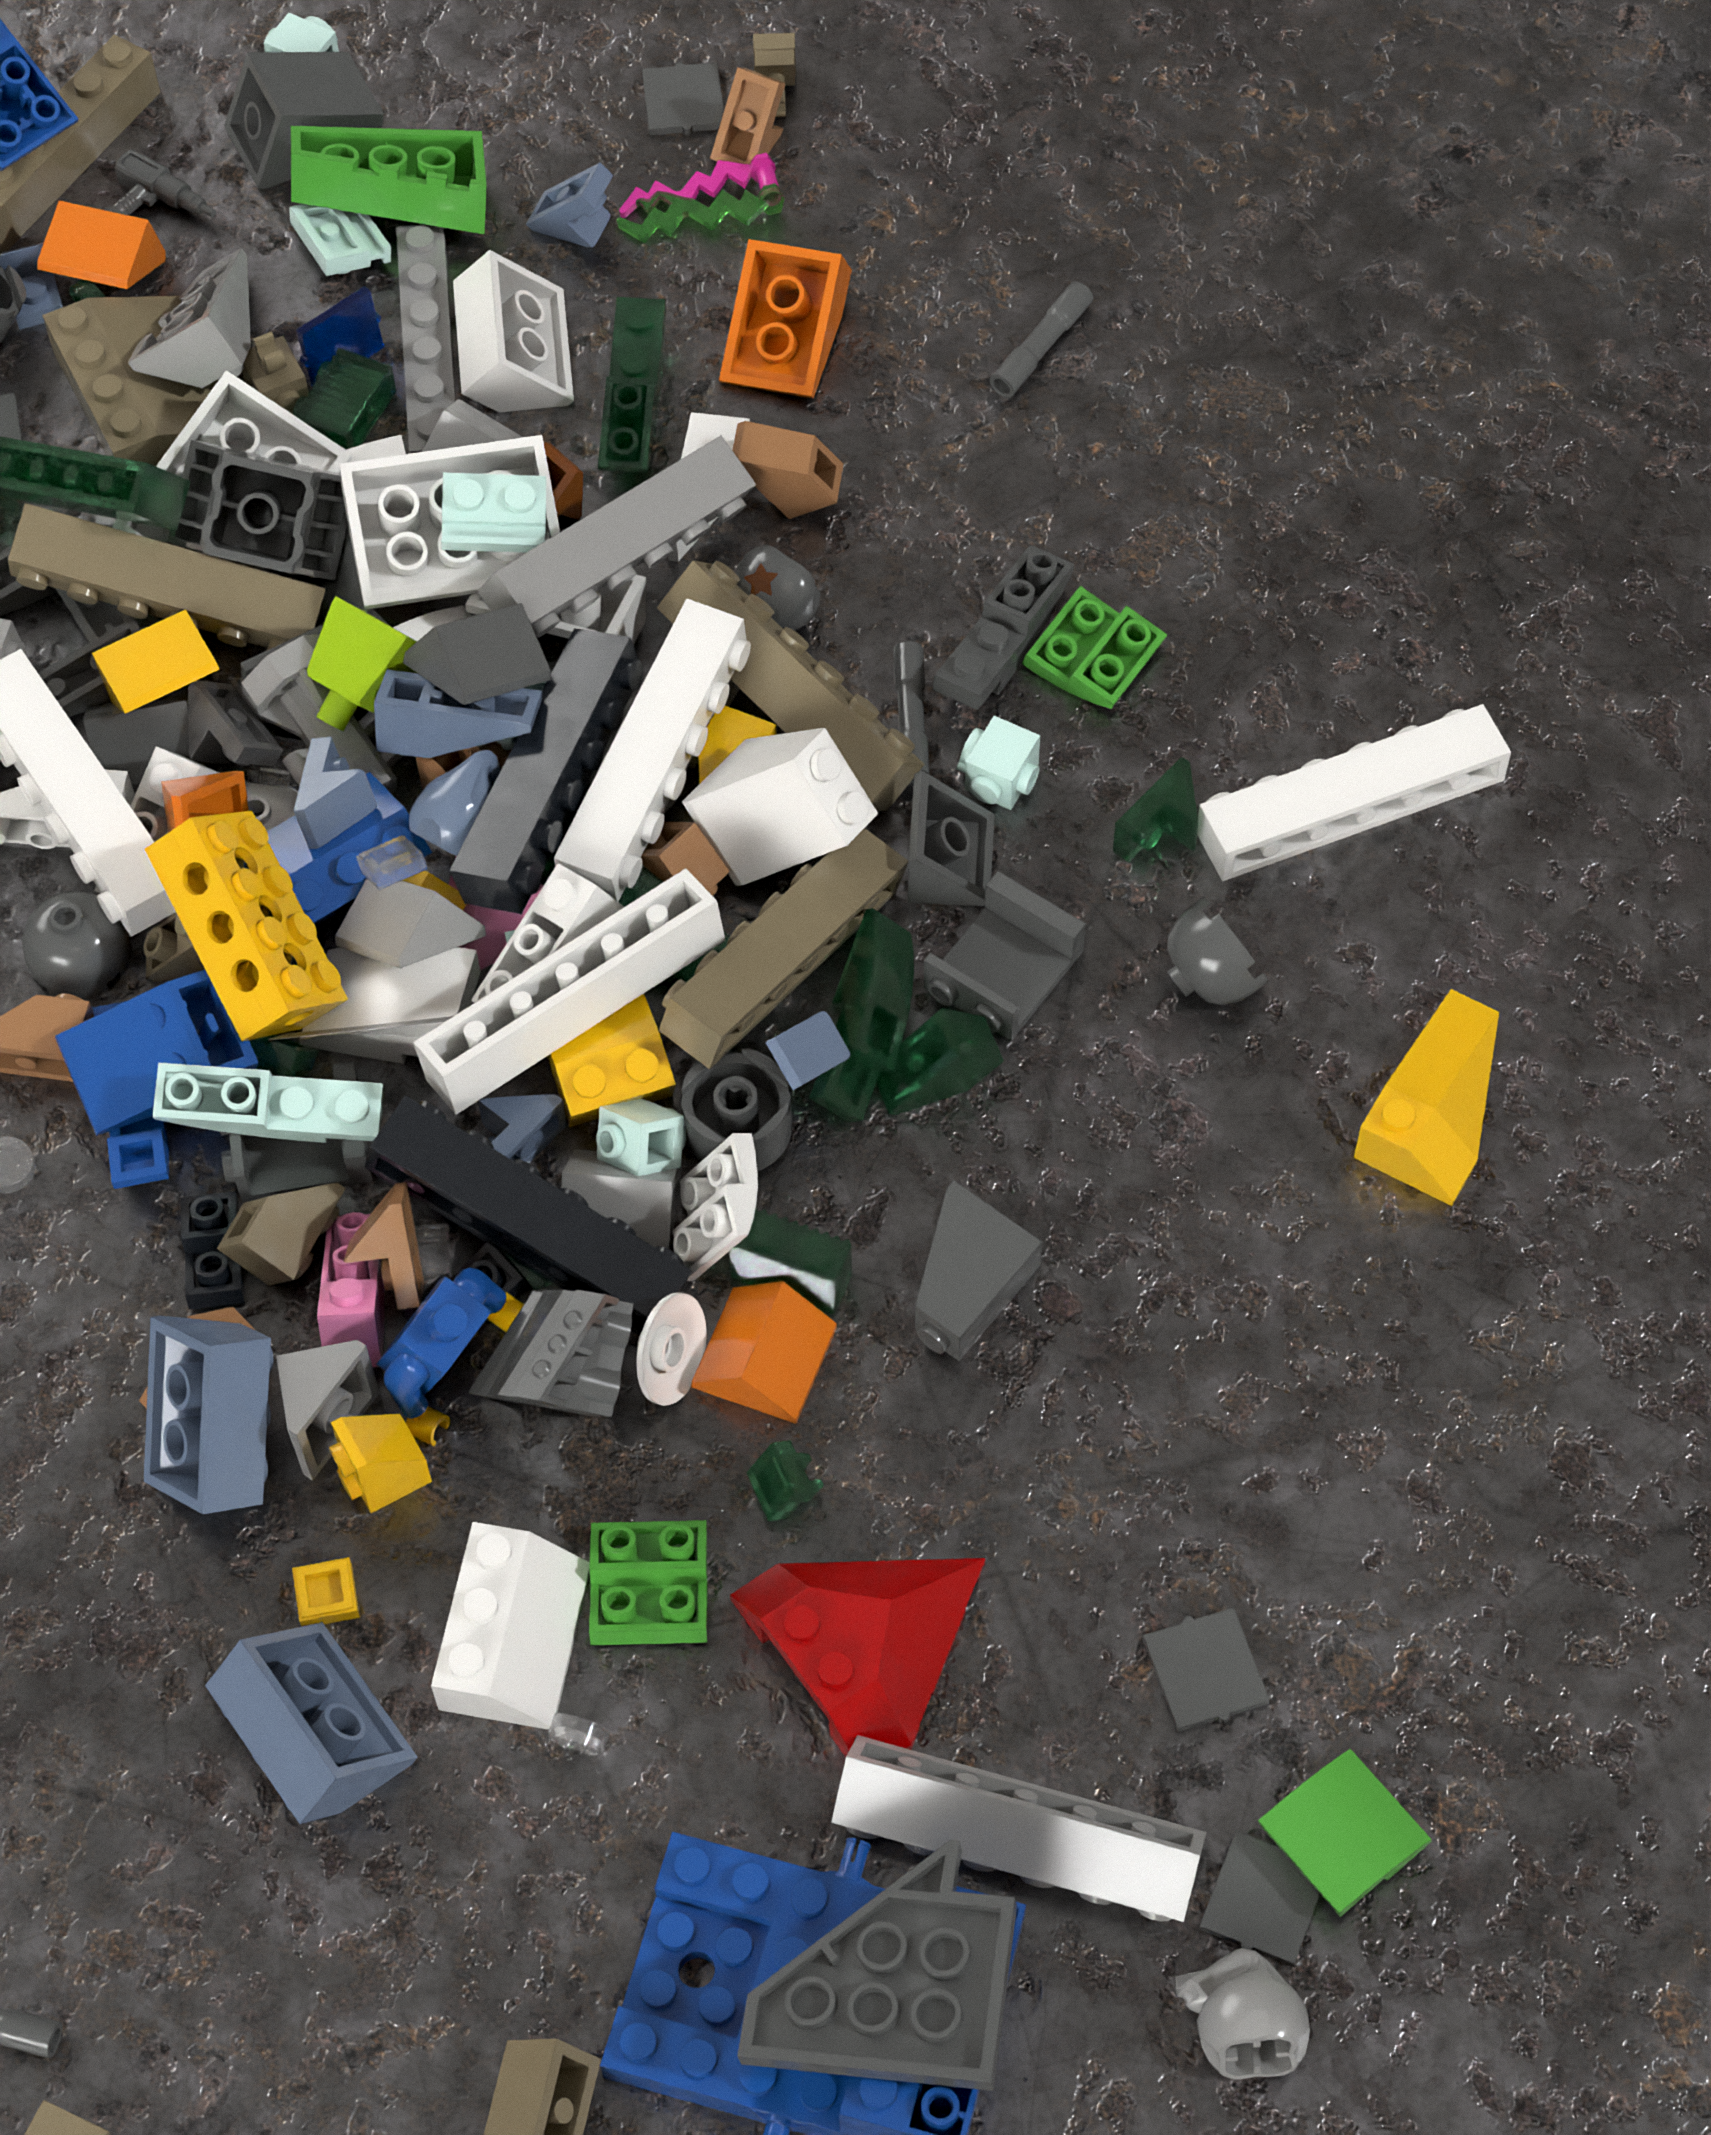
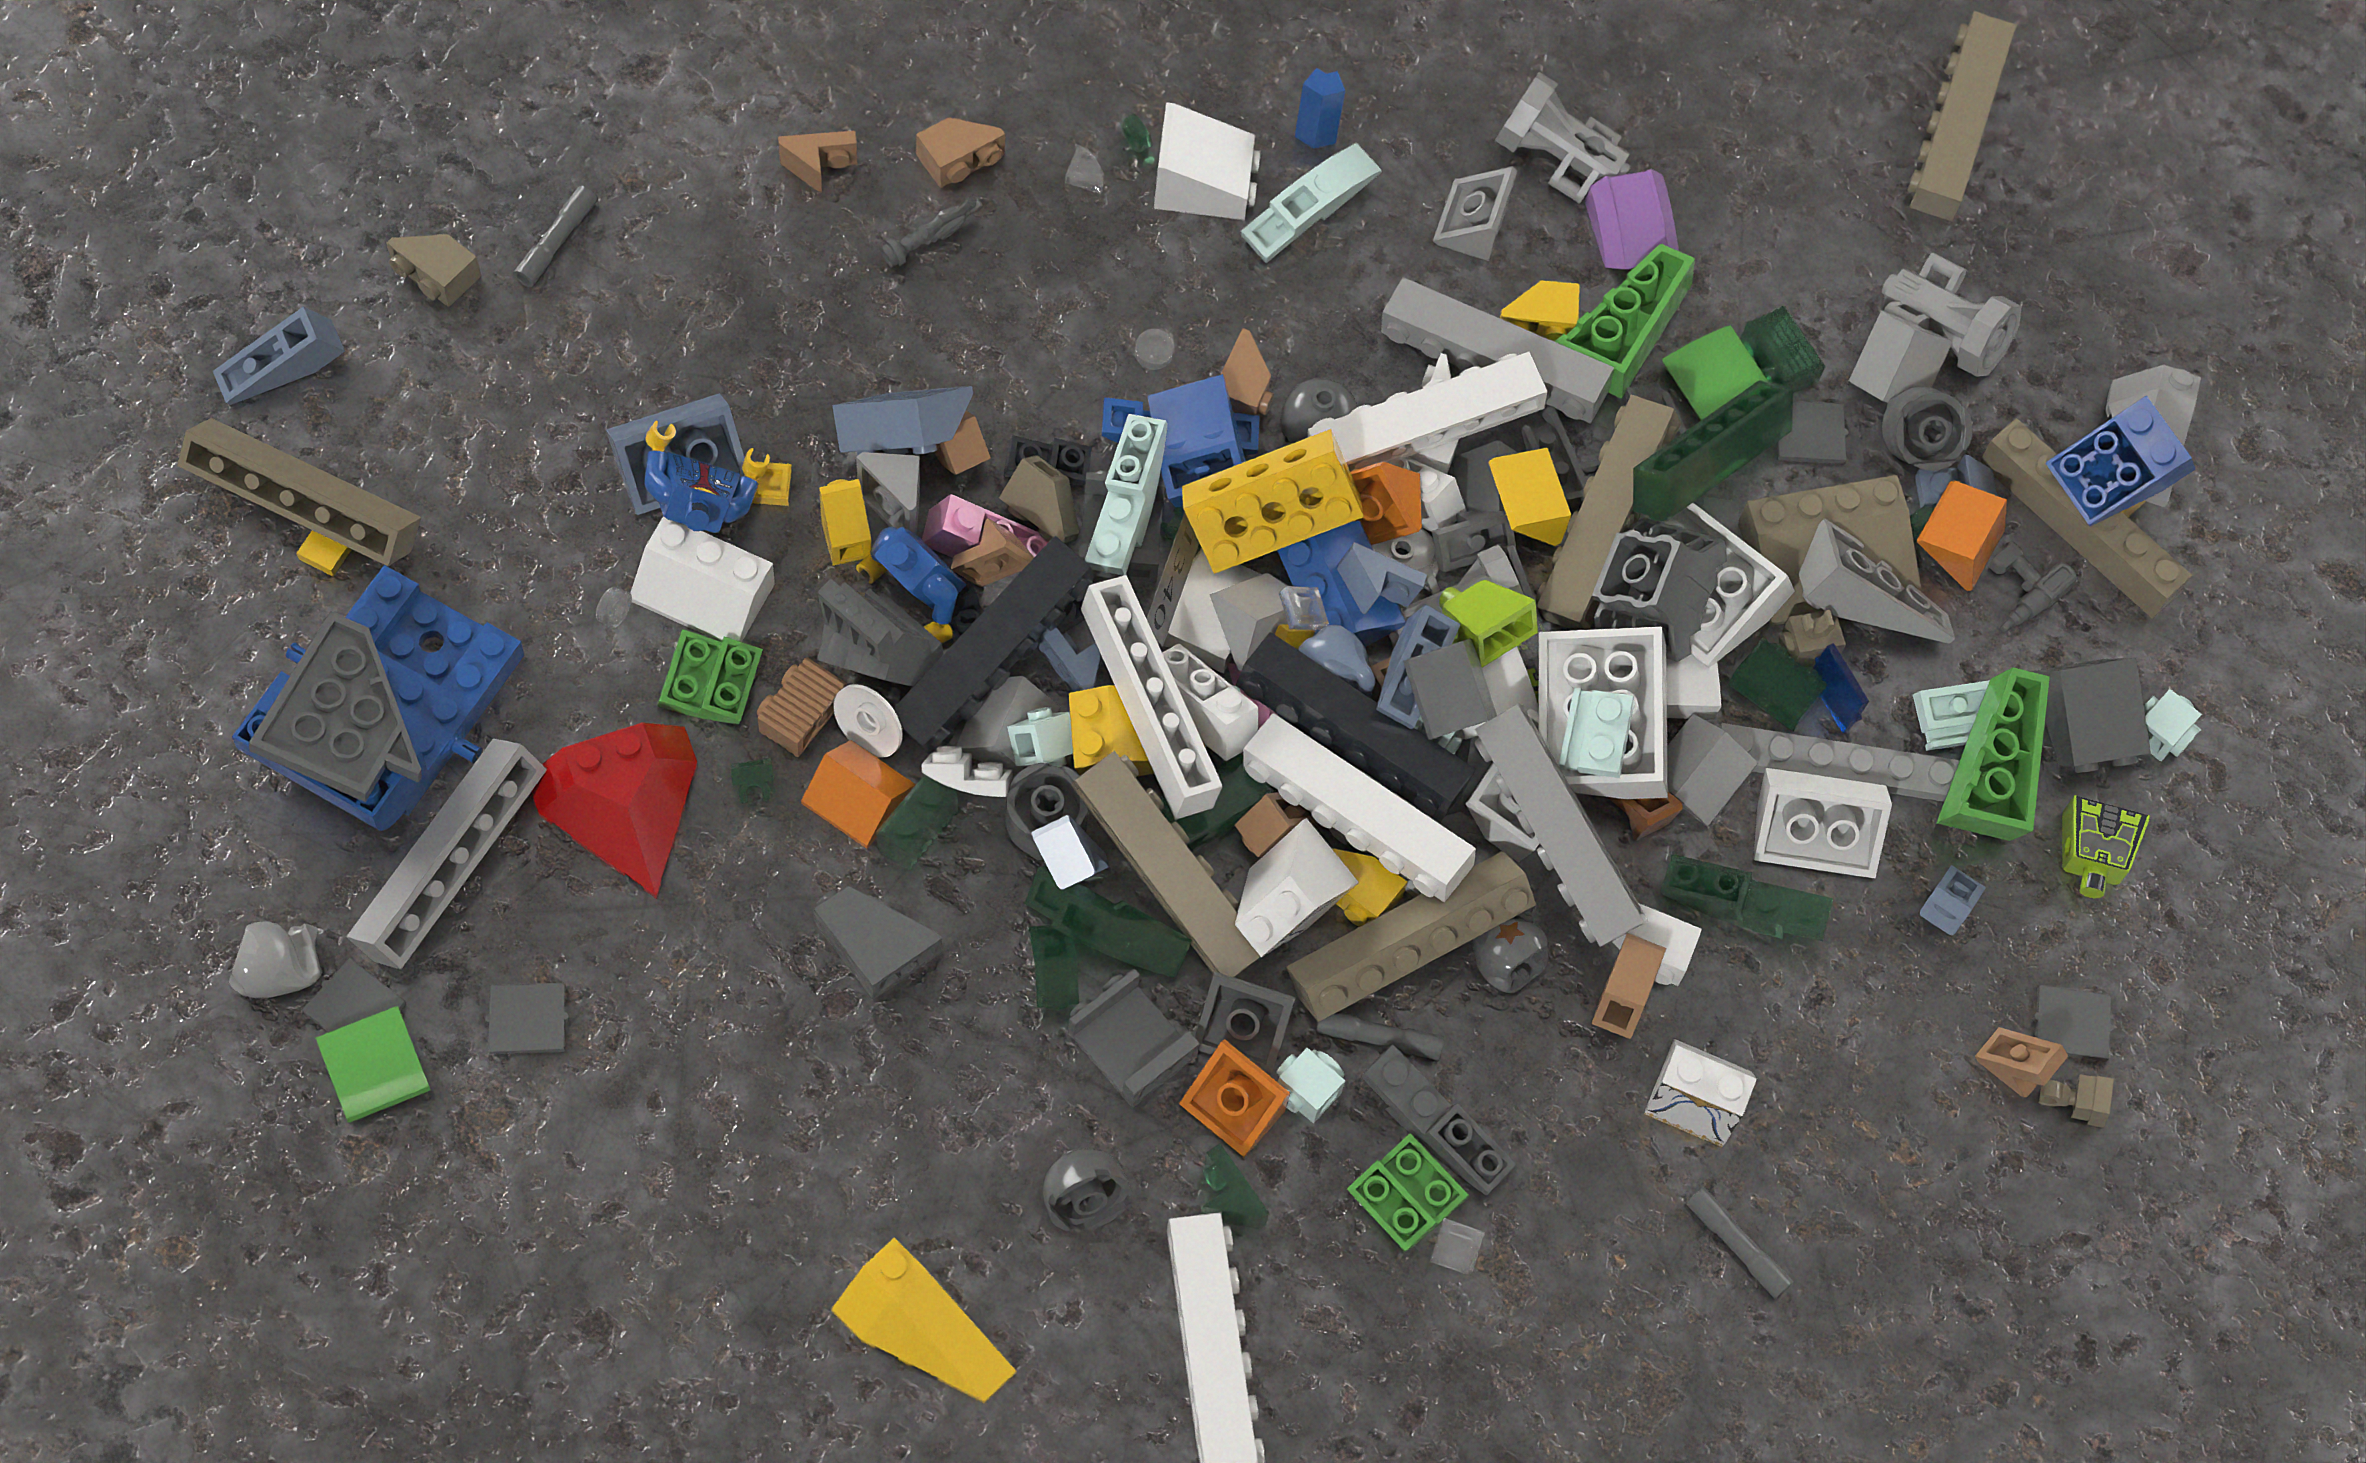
camera: 95 degrees right, 5 degrees up
clear neon green piece [617,152,785,243] -> none
orange slope [719,239,852,399] -> none
none -> blue torso [644,421,770,533]
none -> medium nougat brick [757,657,847,757]
none -> orange slope [1179,1039,1290,1157]
none -> clear tile [1430,1218,1485,1276]
none -> white slope [1644,1039,1757,1147]
none -> torso [2062,795,2150,898]

